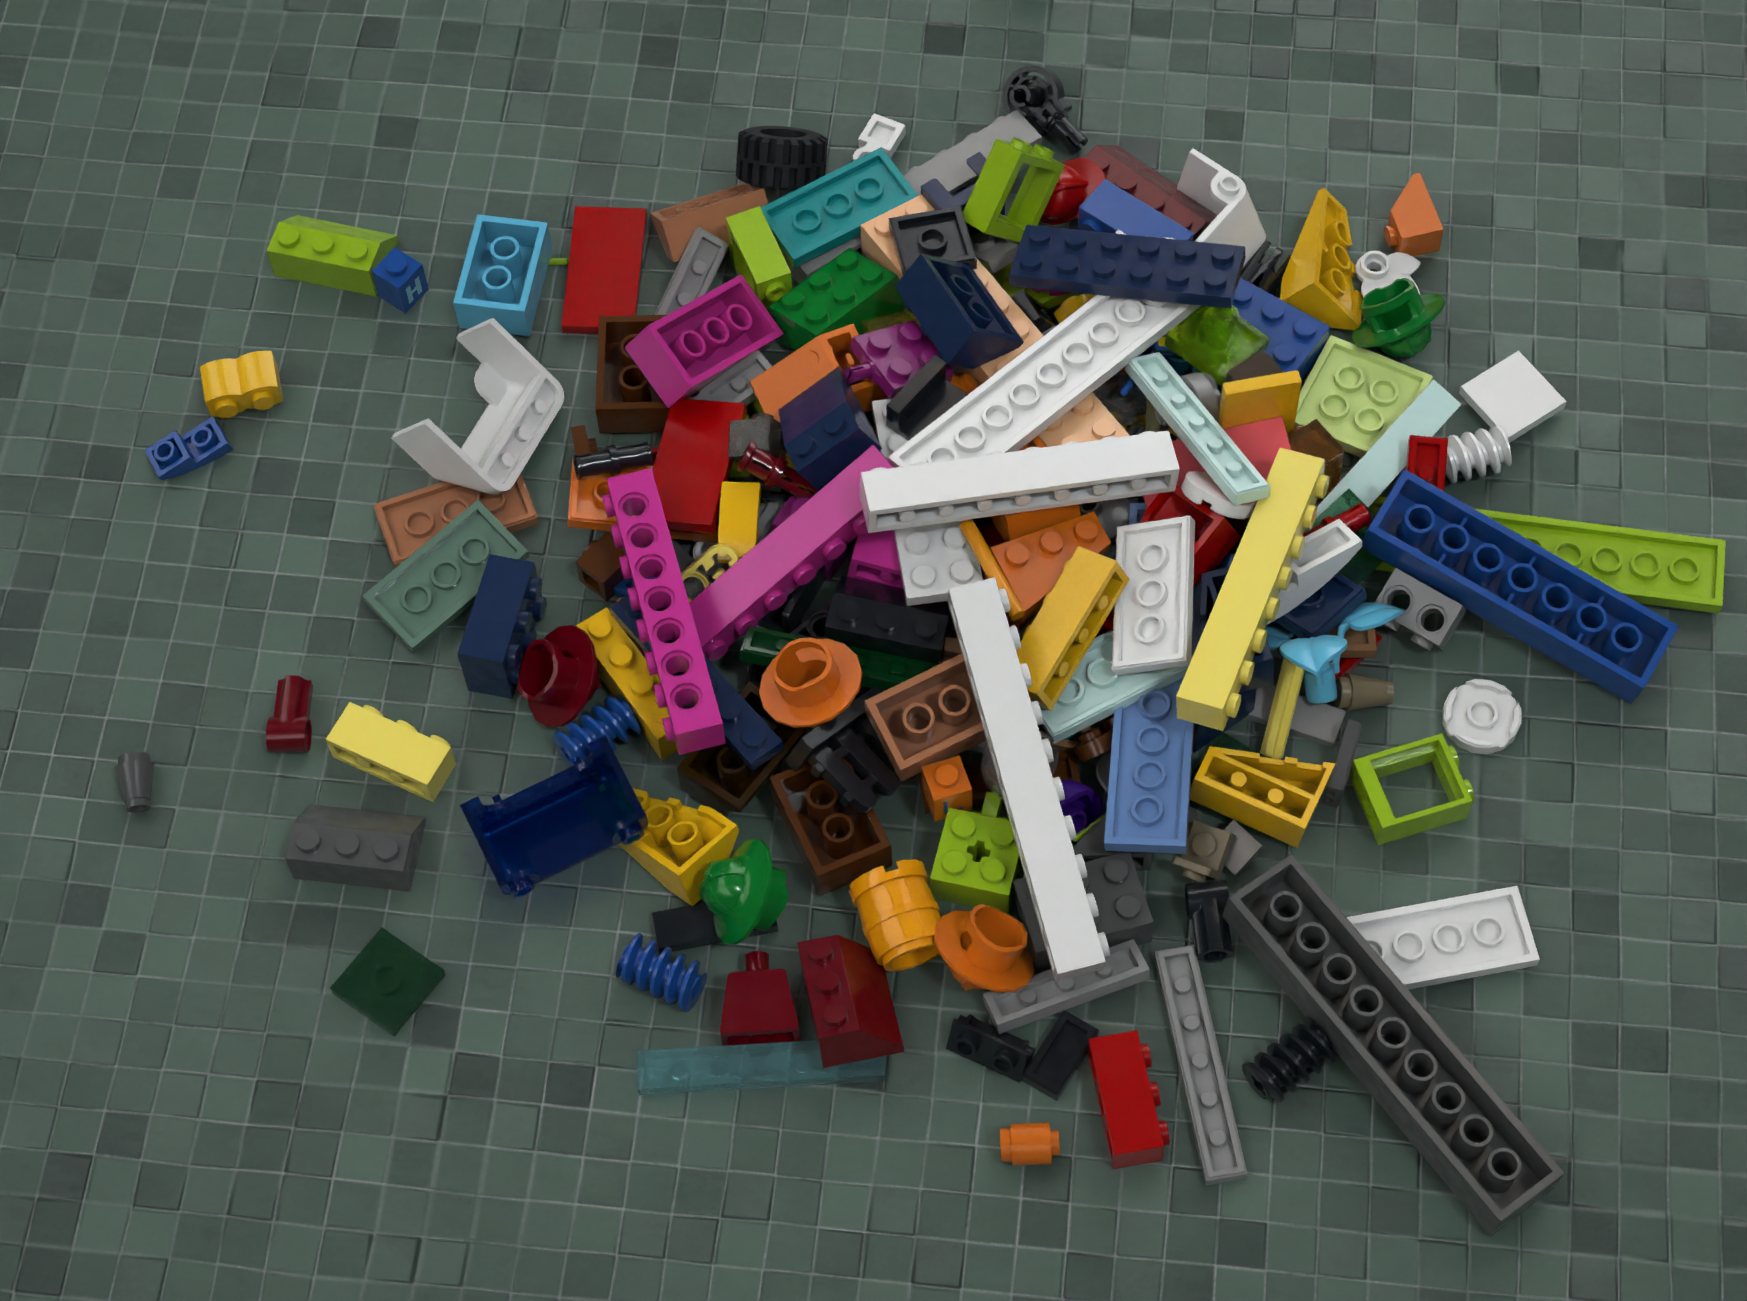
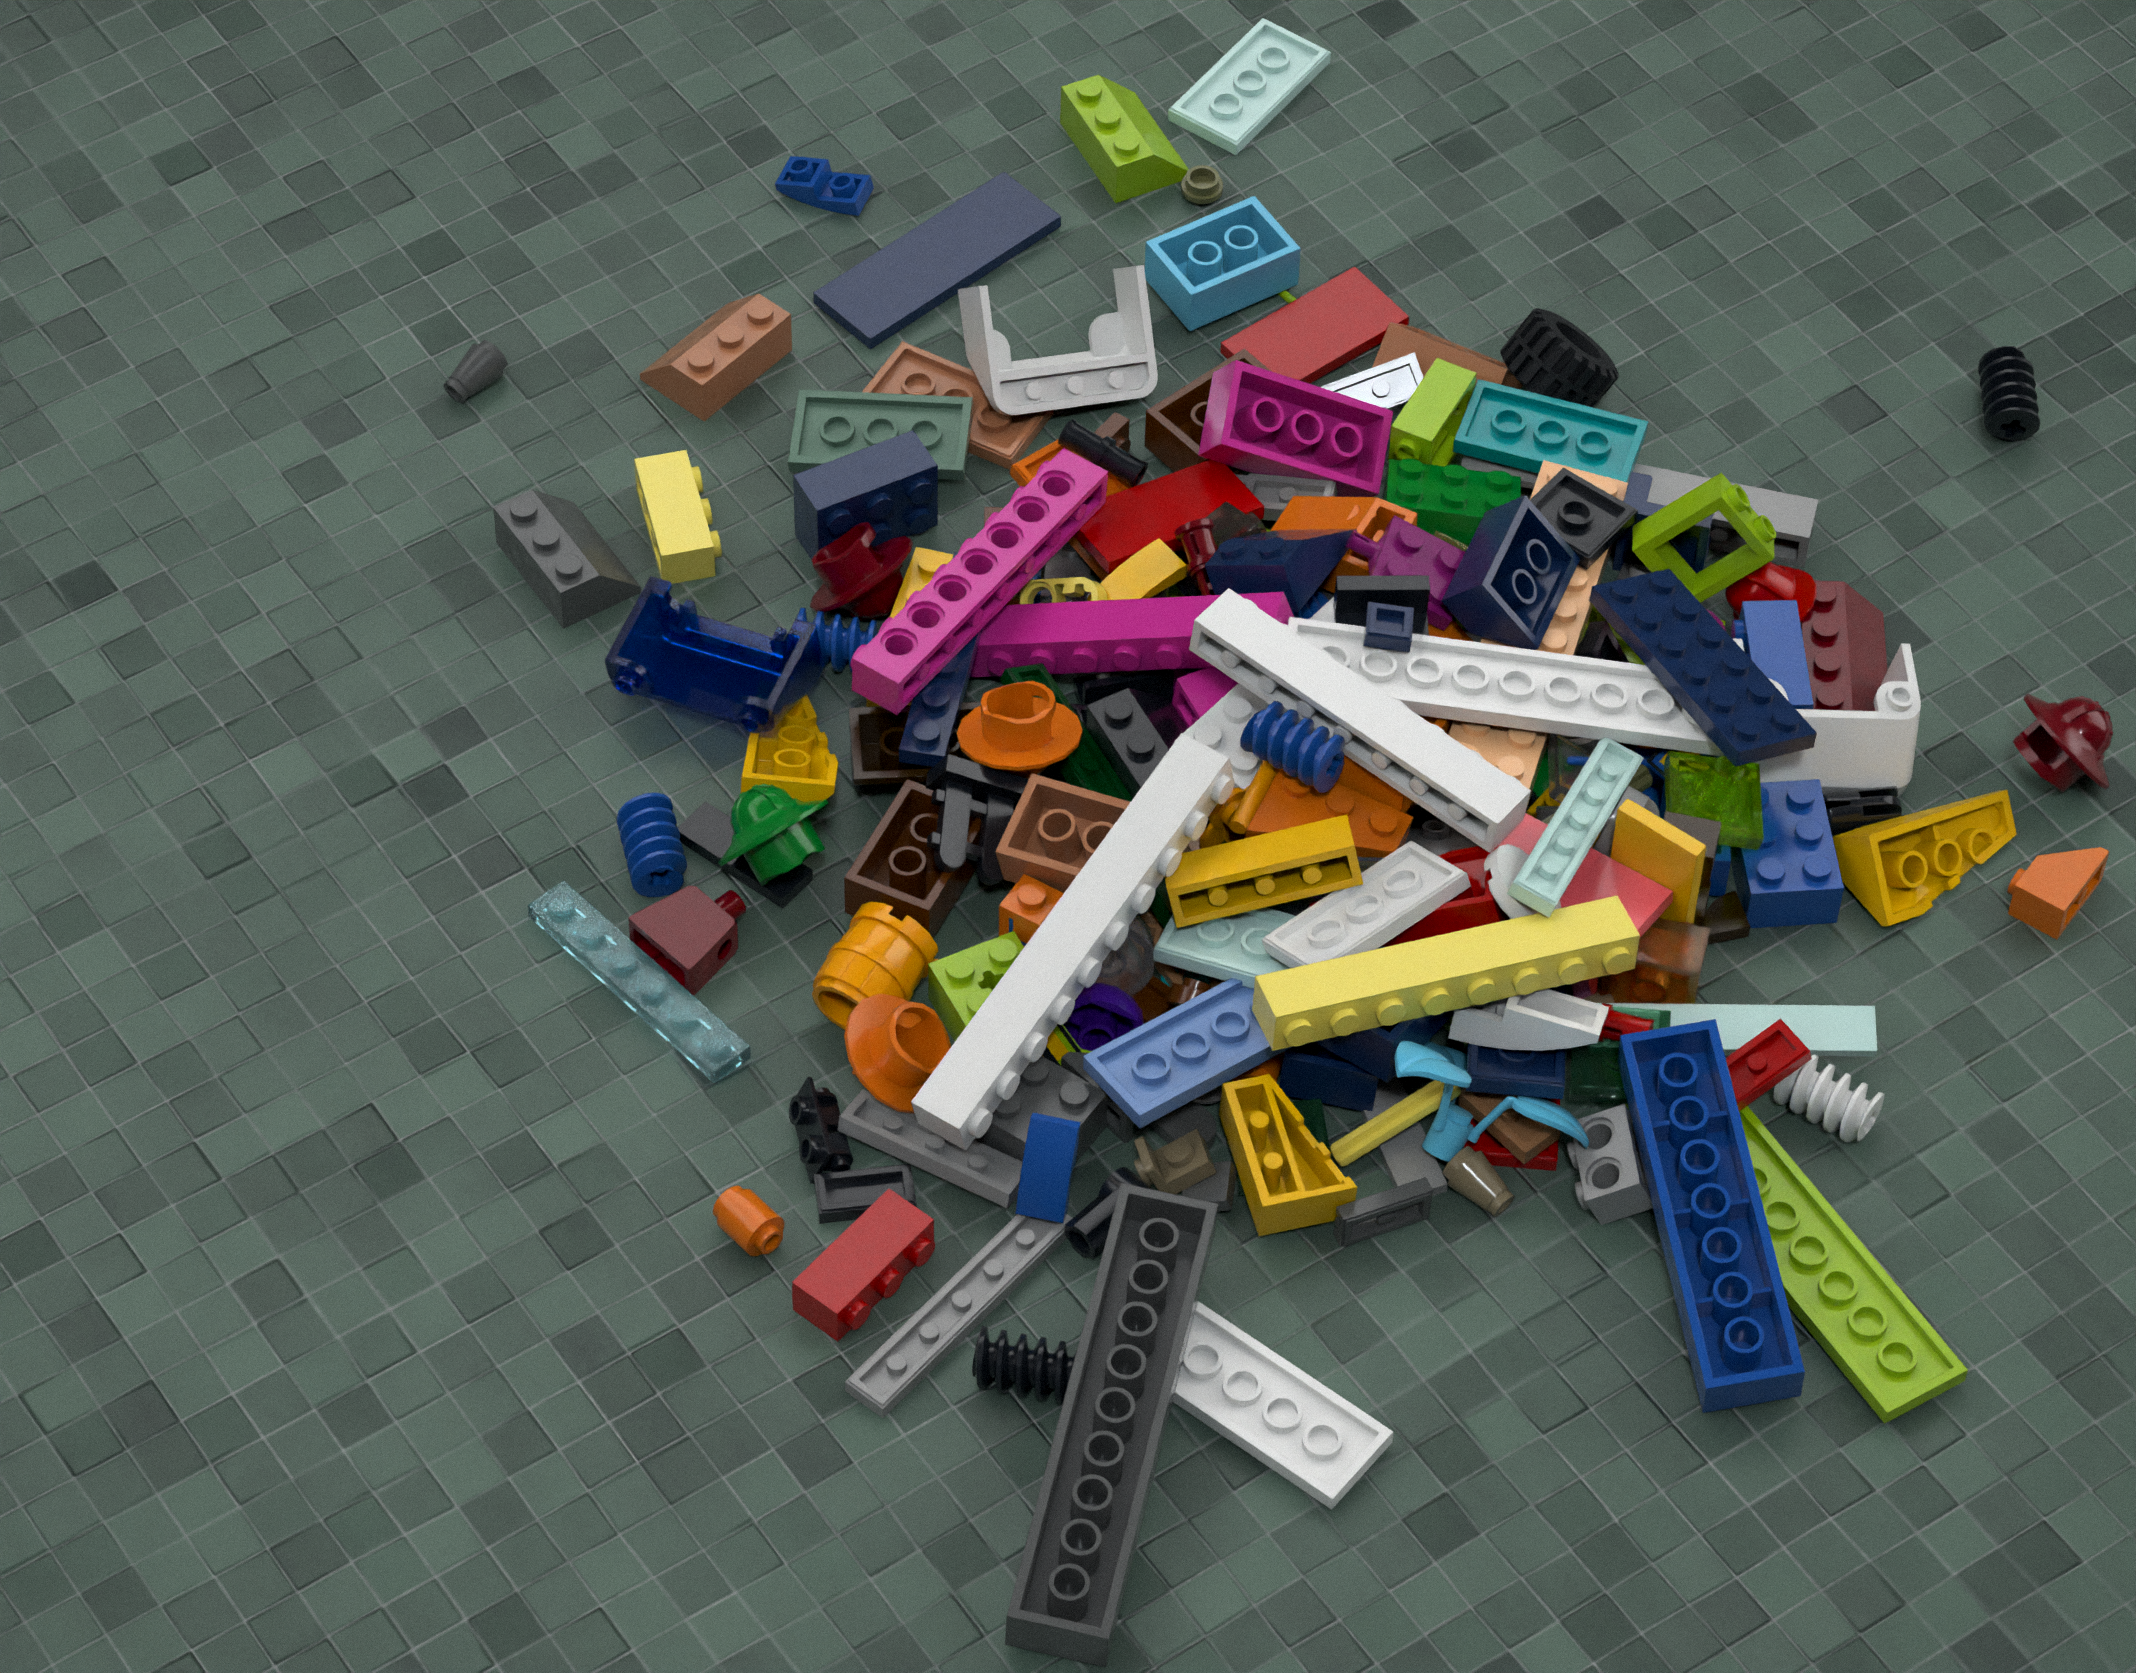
camera: 45 degrees right, 10 degrees down
yellow brick [200,351,283,418] -> none
dark red piece [266,675,313,753] -> none
clear green tile [330,927,446,1037] -> none
blue brick [371,247,429,313] -> none
dark red slope [797,935,904,1068] -> none
white plate [853,113,906,161] -> none
black pin [1002,66,1088,155] -> none
yellowish green plate [1294,335,1433,458] -> none
lime window [1349,733,1475,845] -> none
green helmet [1351,278,1446,358] -> none
white plate [1355,251,1421,298] -> none
white tile [1442,679,1521,754] -> none
white tile [1459,350,1567,443] -> none
none -> nougat slope [640,293,792,421]
none -> dark blue tile [813,171,1061,349]
none -> blue slope [1015,1113,1081,1223]
none -> light aqua tile [1168,18,1331,155]
none -> olive plate [1181,165,1223,204]
none -> blue piece [1240,701,1345,793]
none -> dark blue tile [1363,602,1414,652]
none -> dark red helmet [2012,693,2113,793]

